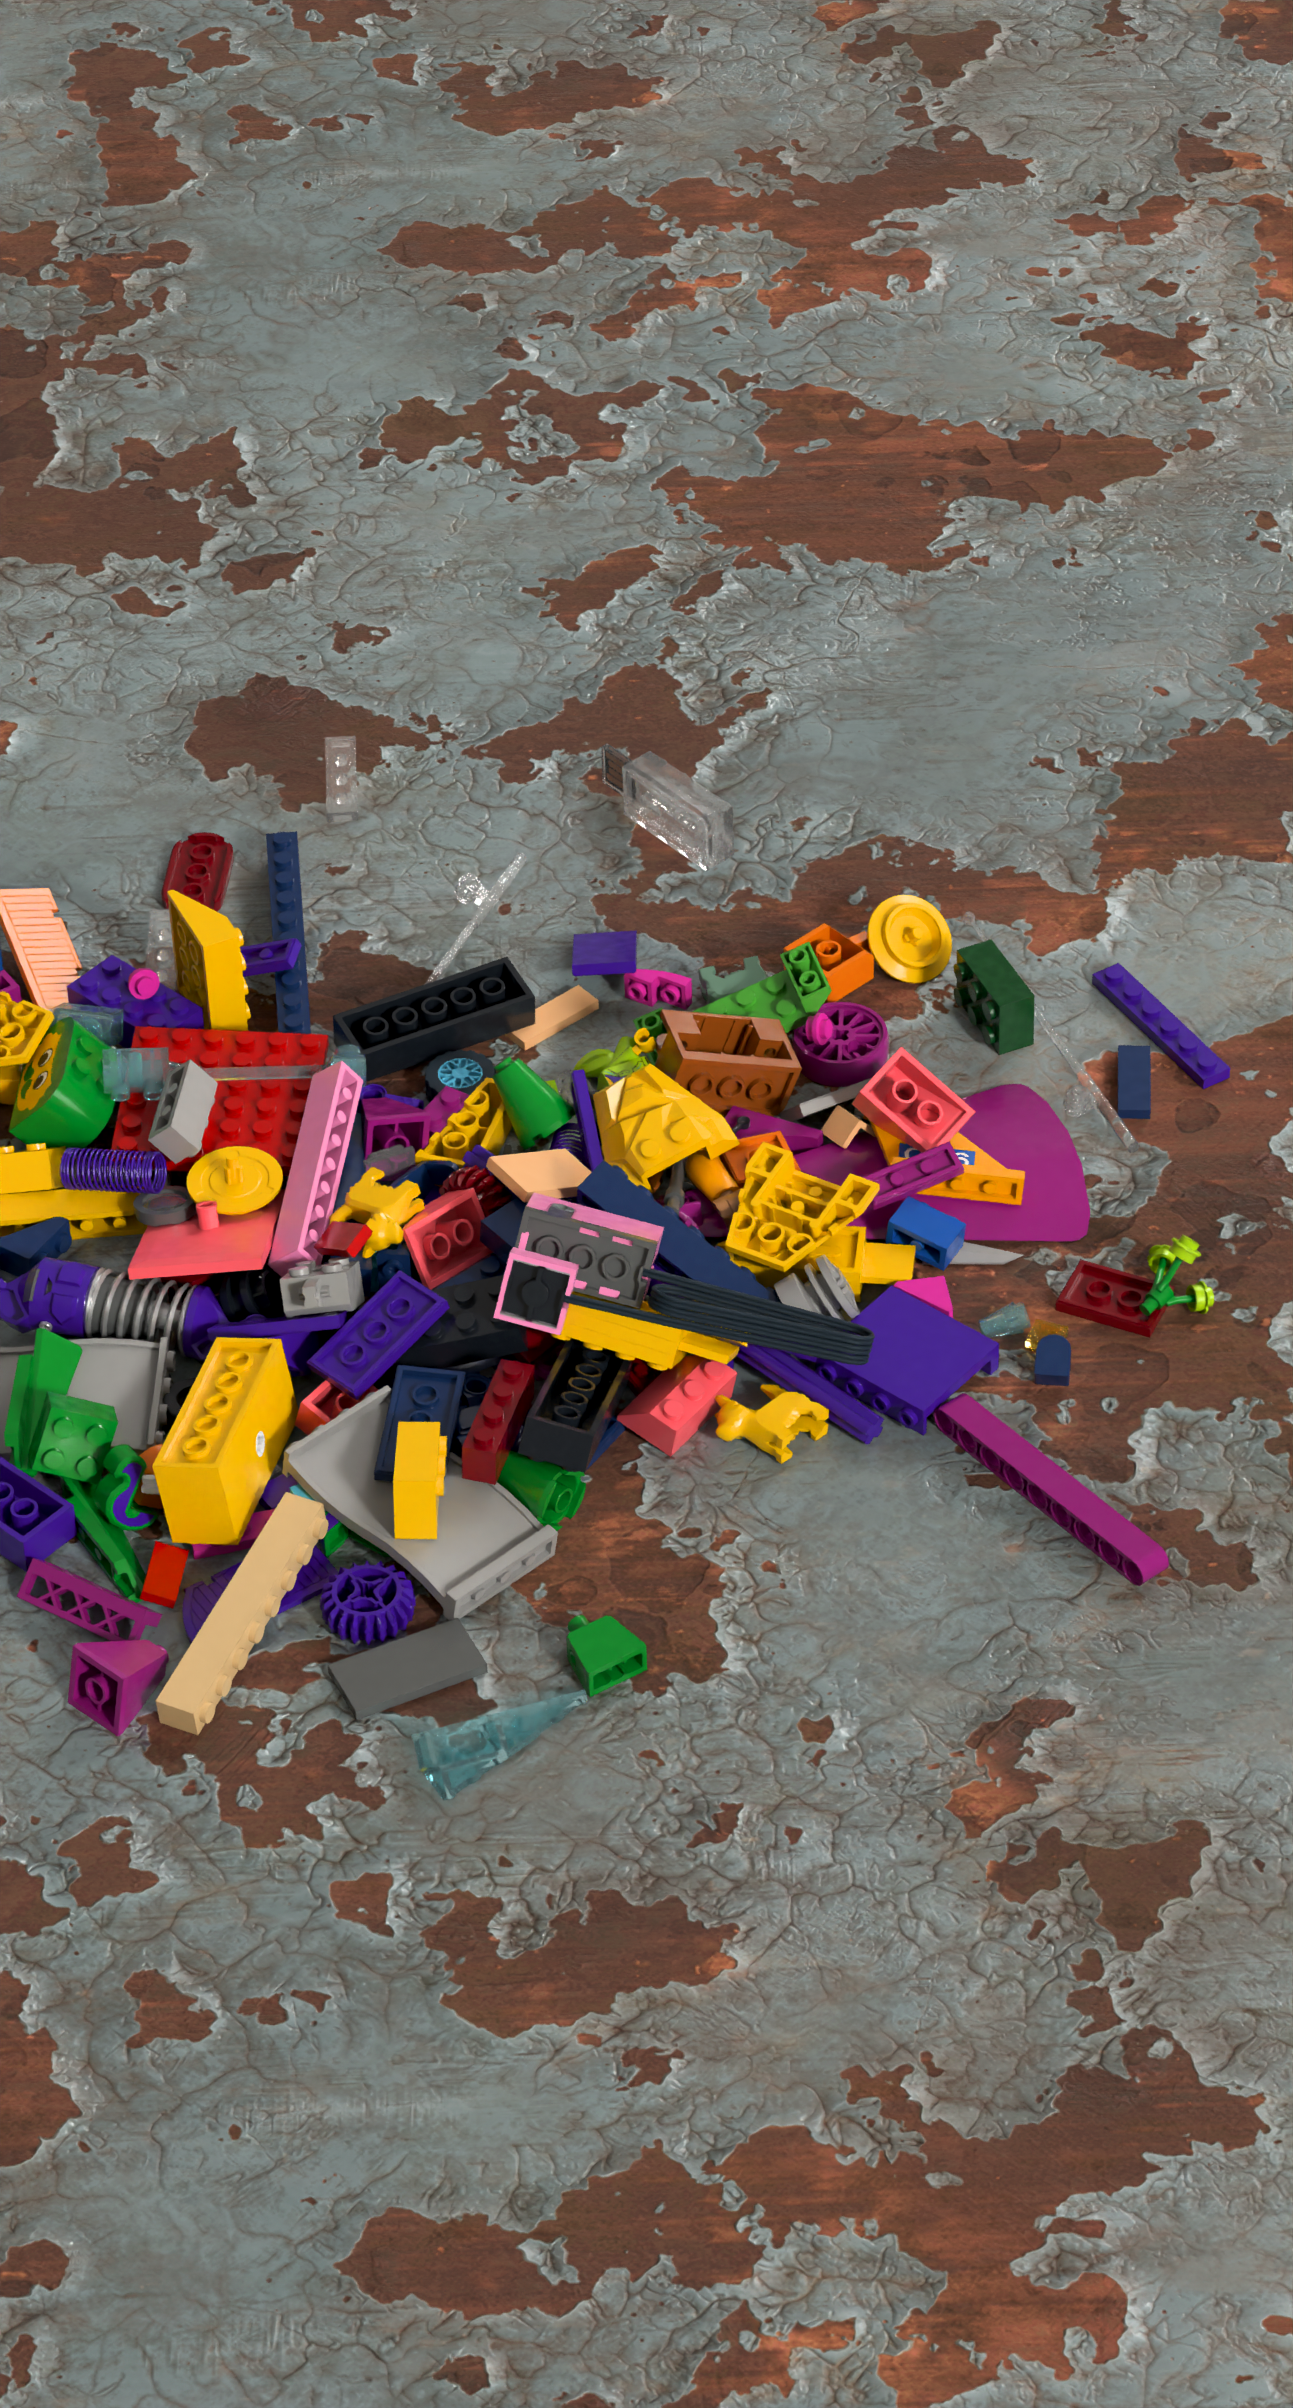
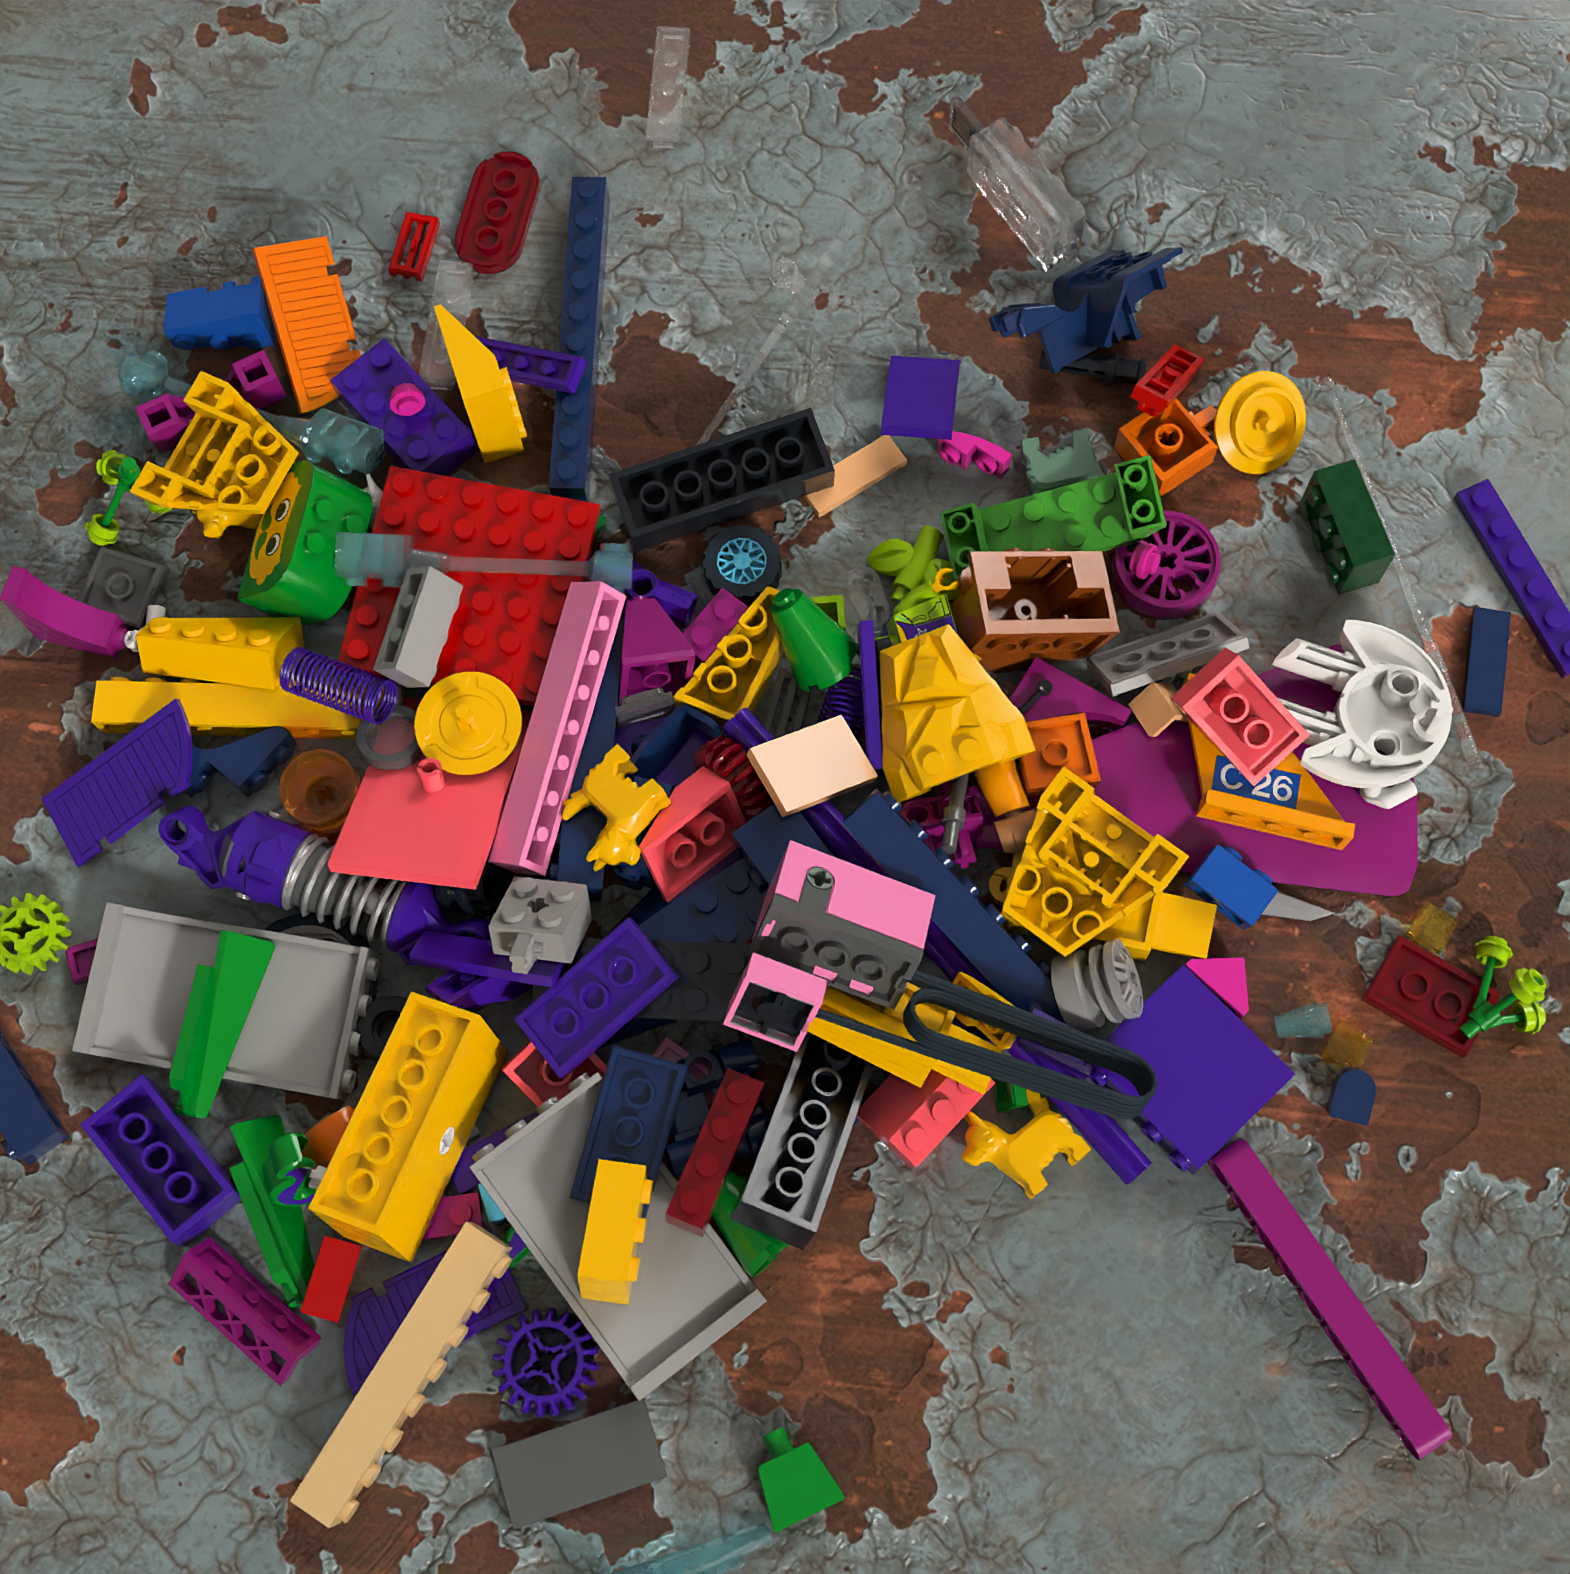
camera: 10 degrees right, 30 degrees up
green brick [28,1391,118,1484] -> none
magenta slope [68,1640,169,1736] -> none
red tile [314,1221,373,1258] -> none
magenta tile [862,1141,964,1211] -> none
none -> clear orange wheel [279,749,363,841]
none -> red tile [388,211,440,282]
none -> dark blue piece [988,247,1183,373]
none -> green tile [992,1078,1028,1113]
none -> black pin [1039,349,1147,385]
none -> red hinge [1130,344,1205,418]
none -> white piece [1272,620,1453,788]
none -> white arm [1360,779,1418,809]
none -> clear yellow tile [1405,901,1460,954]

